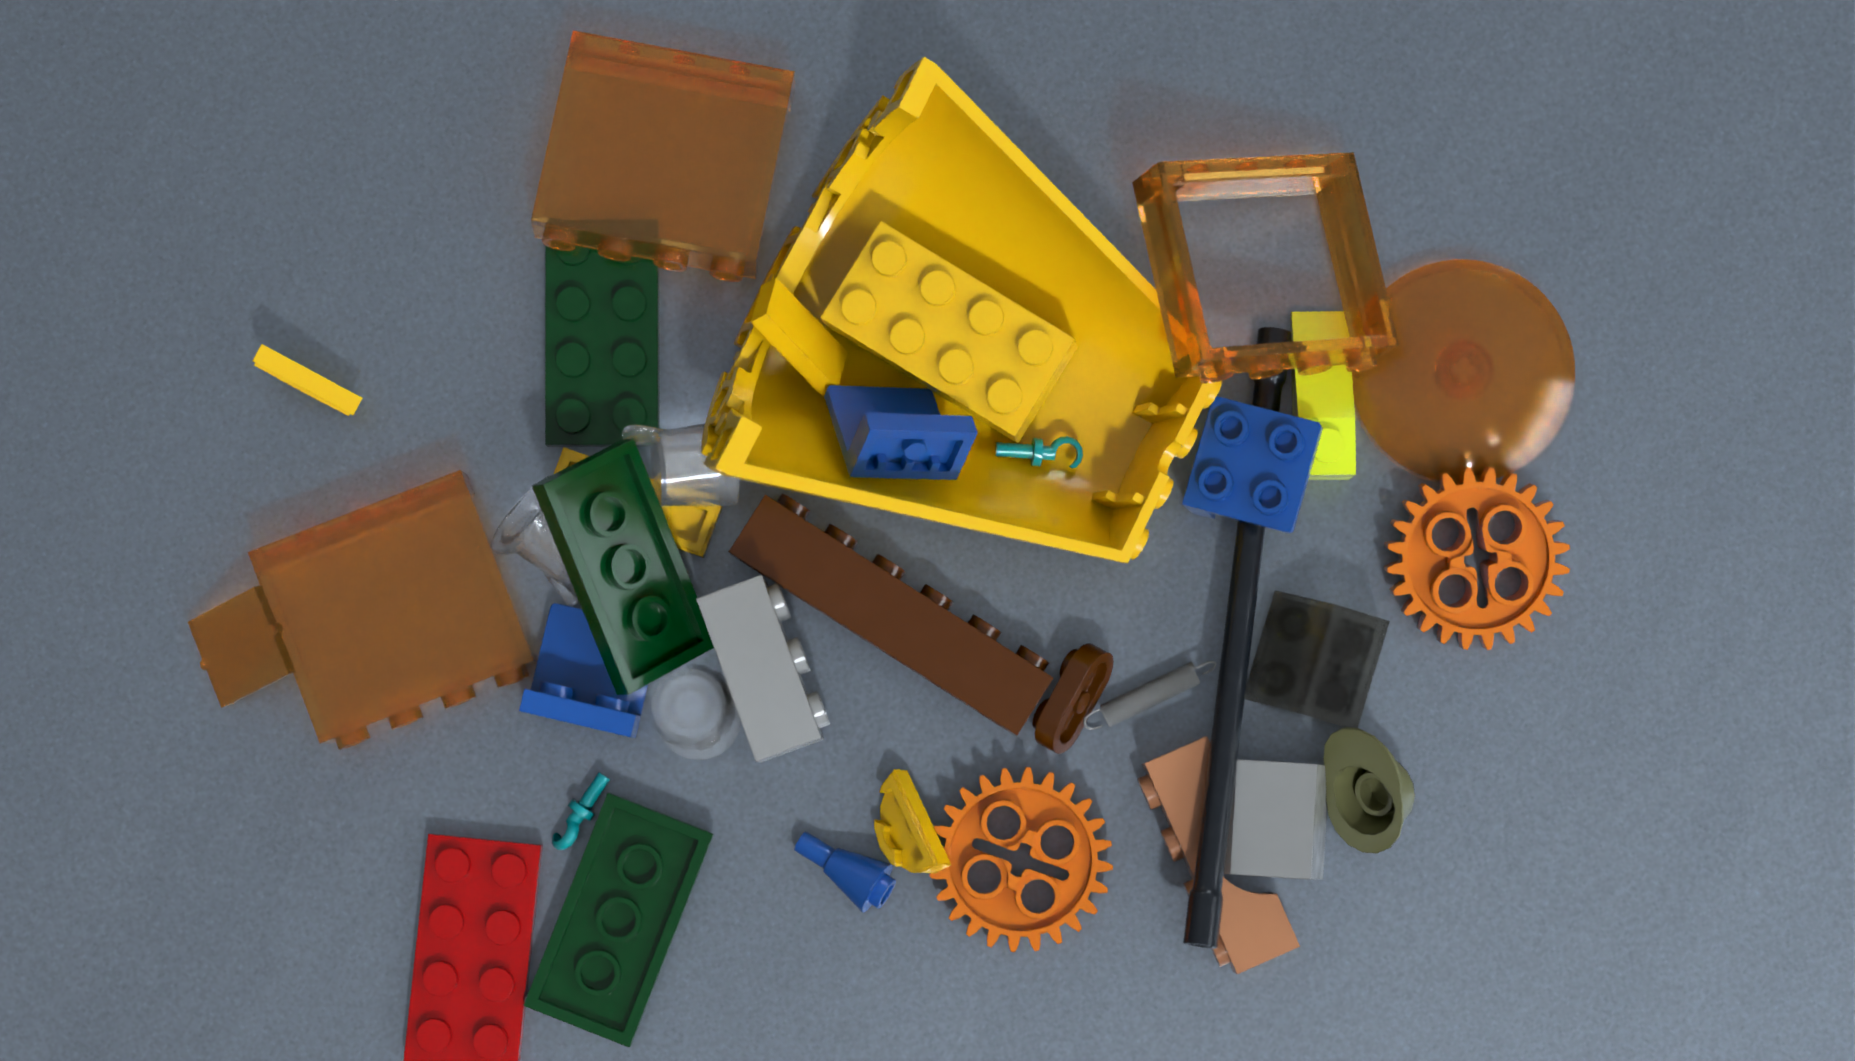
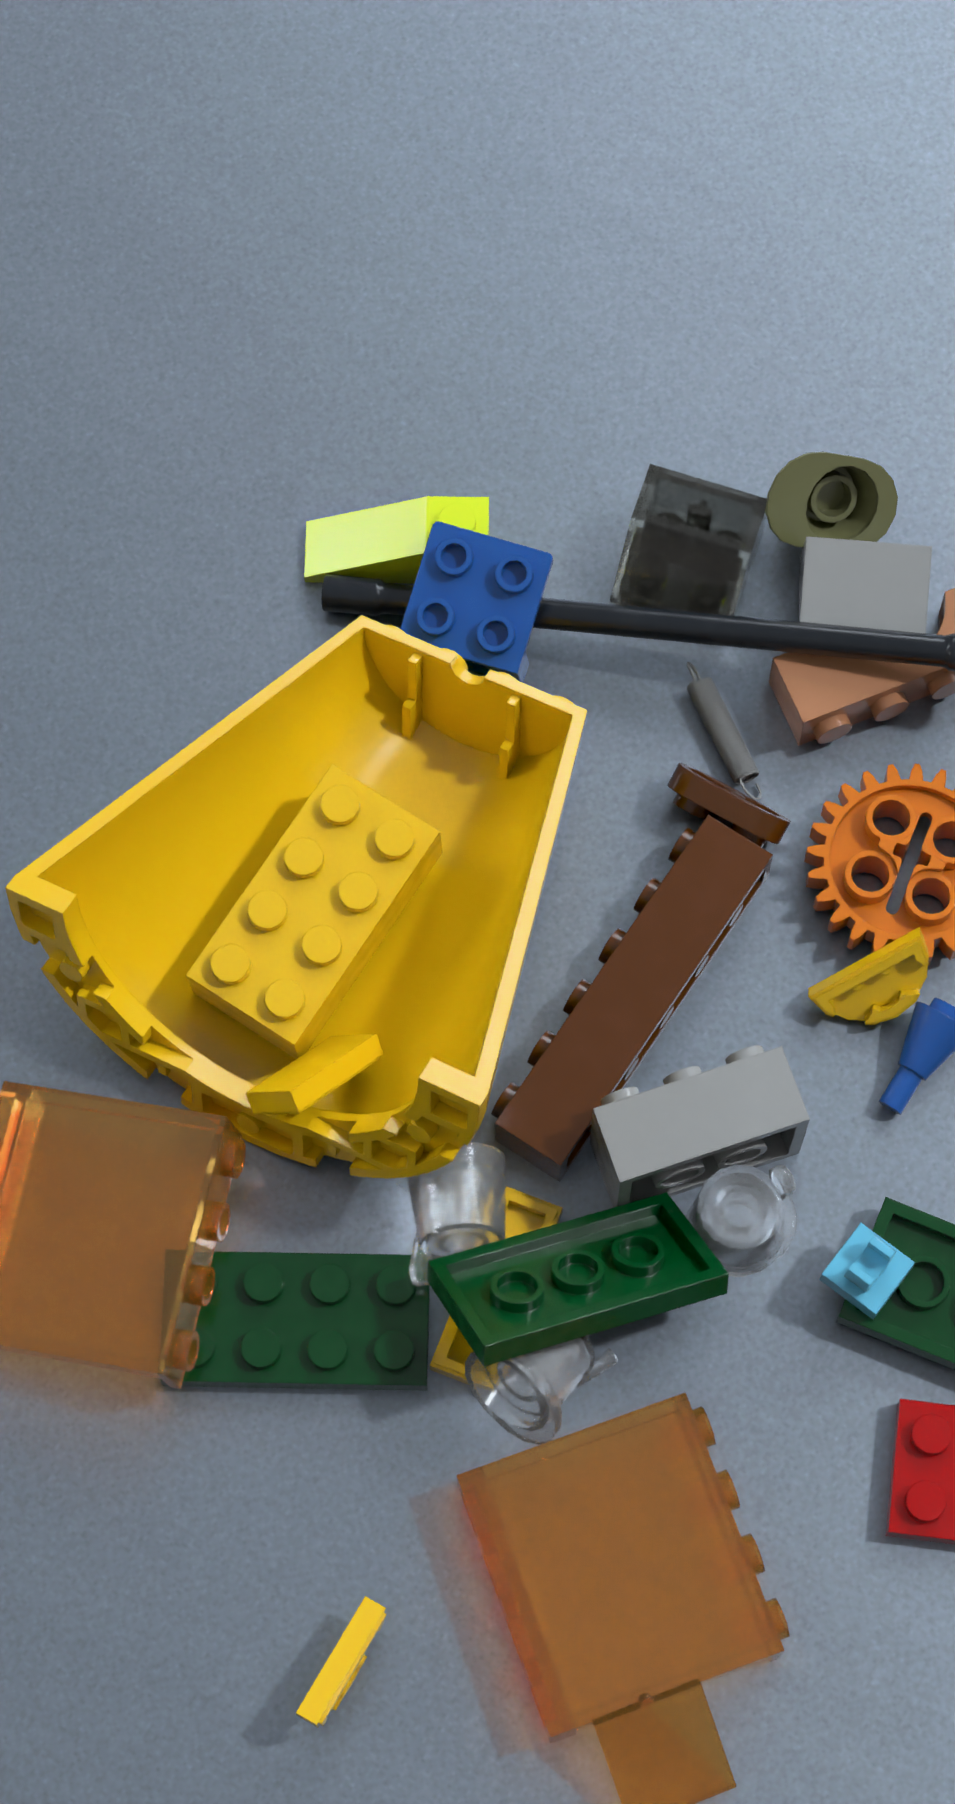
camera: 90 degrees left, 15 degrees down
blue bracket [519,603,649,738] -> none
teal hand [552,772,611,851] -> none
blue bracket [824,385,978,480] -> none
teal hand [995,436,1083,468] -> none
clear orange window [1132,152,1399,383] -> none
clear orange dish [1350,259,1575,483] -> none
orange gear [1384,466,1570,650] -> none
none -> medium azure tile [820,1223,915,1320]

